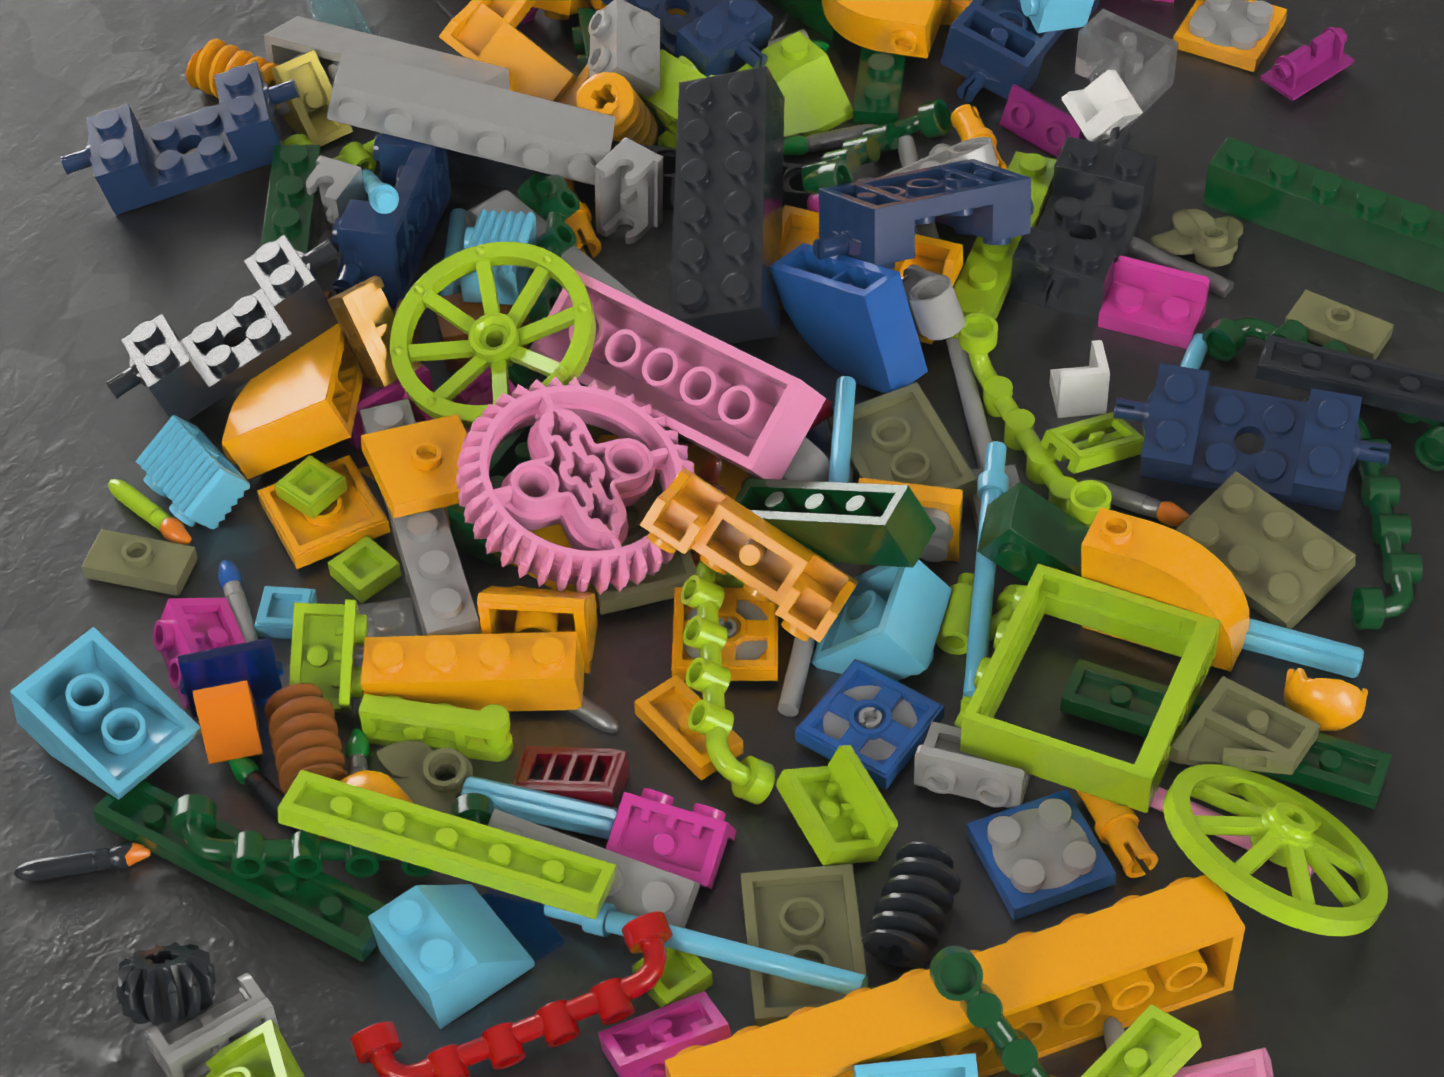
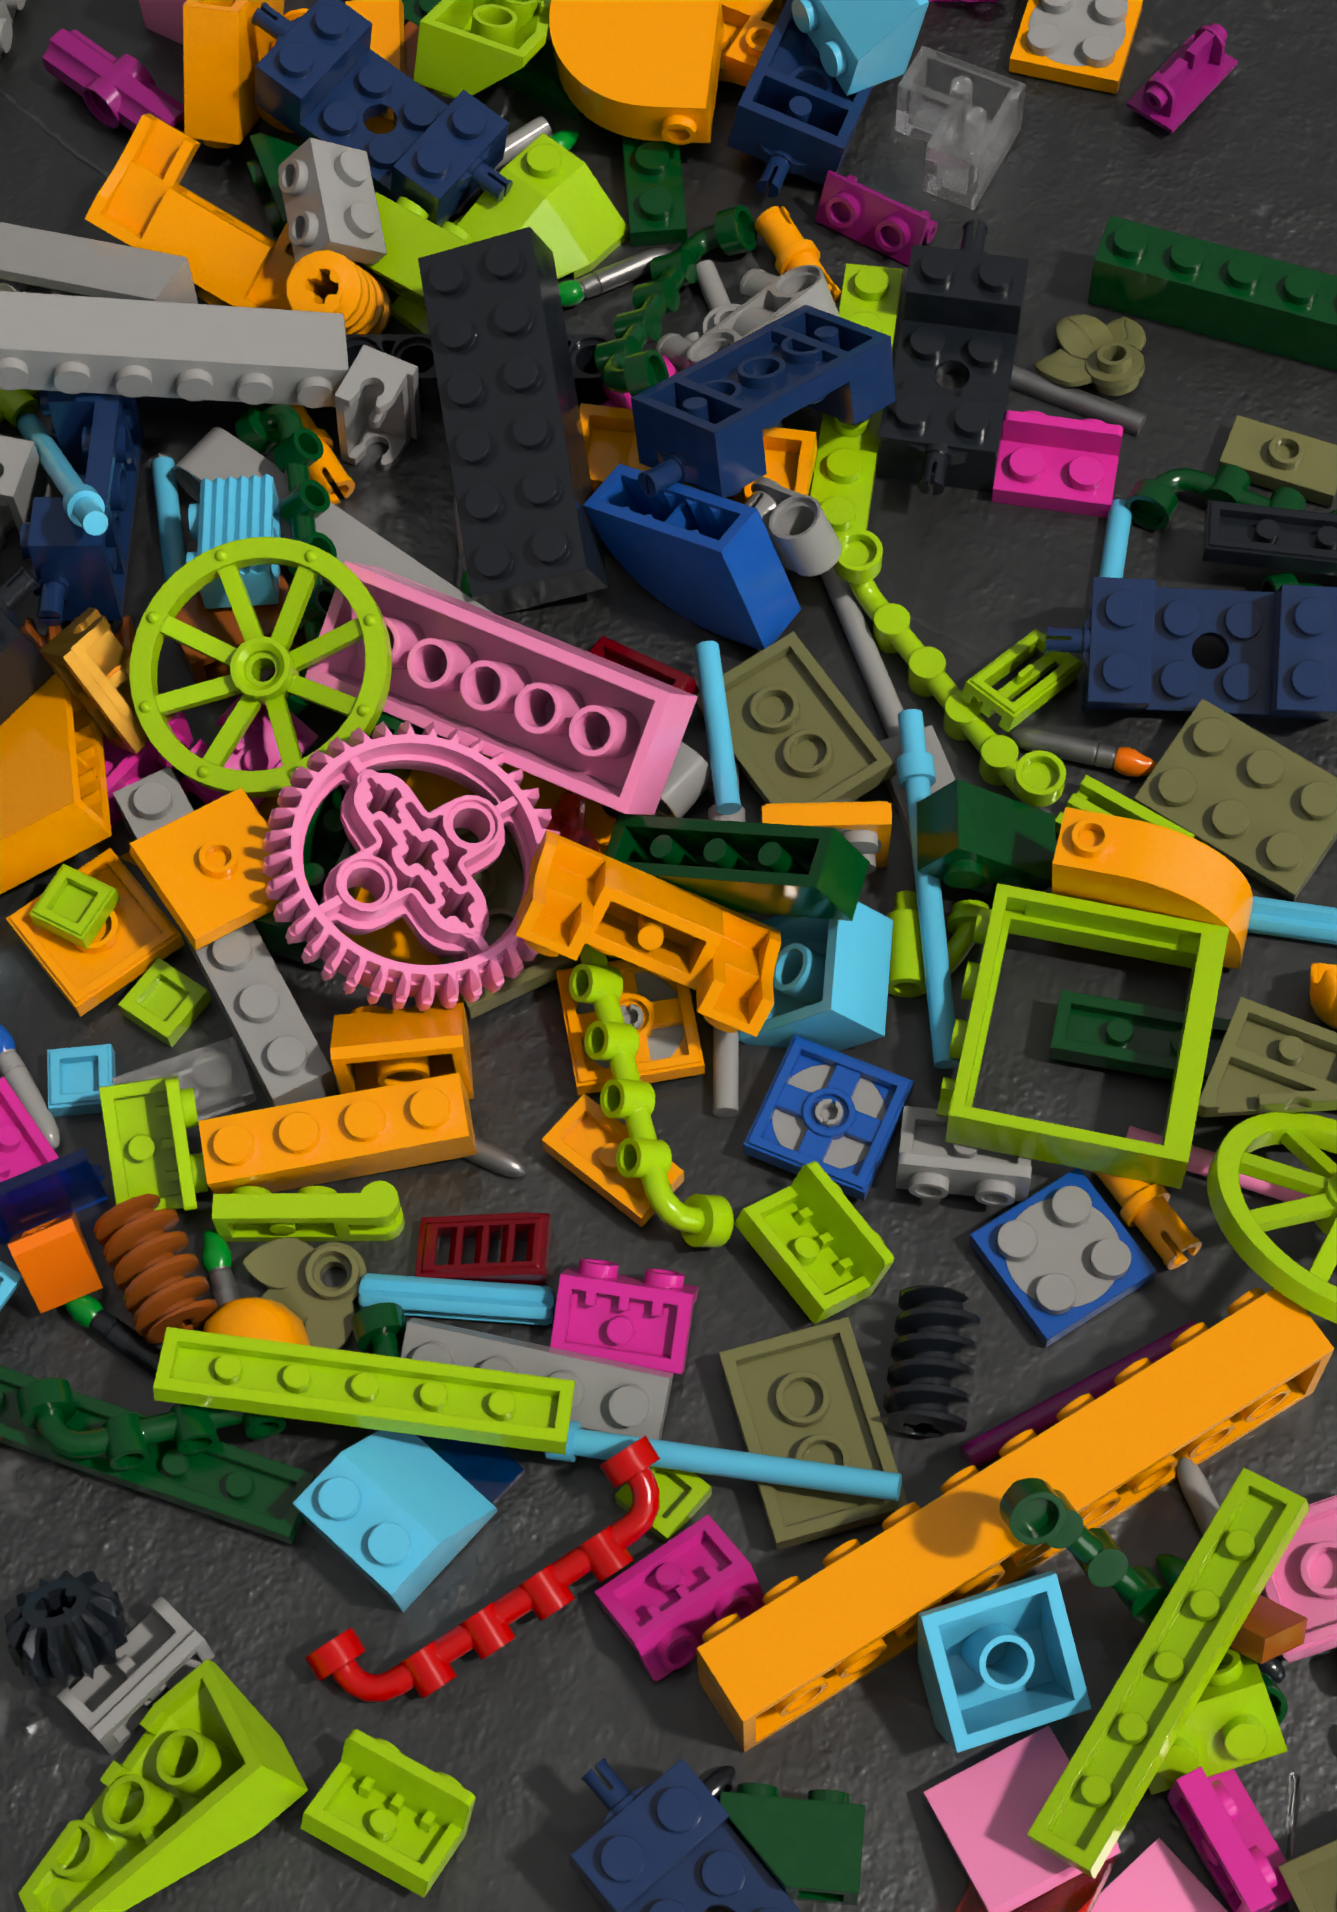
camera: 10 degrees left, 15 degrees up
white panel [1049,340,1110,418] -> none
white panel [1062,69,1143,142] -> none

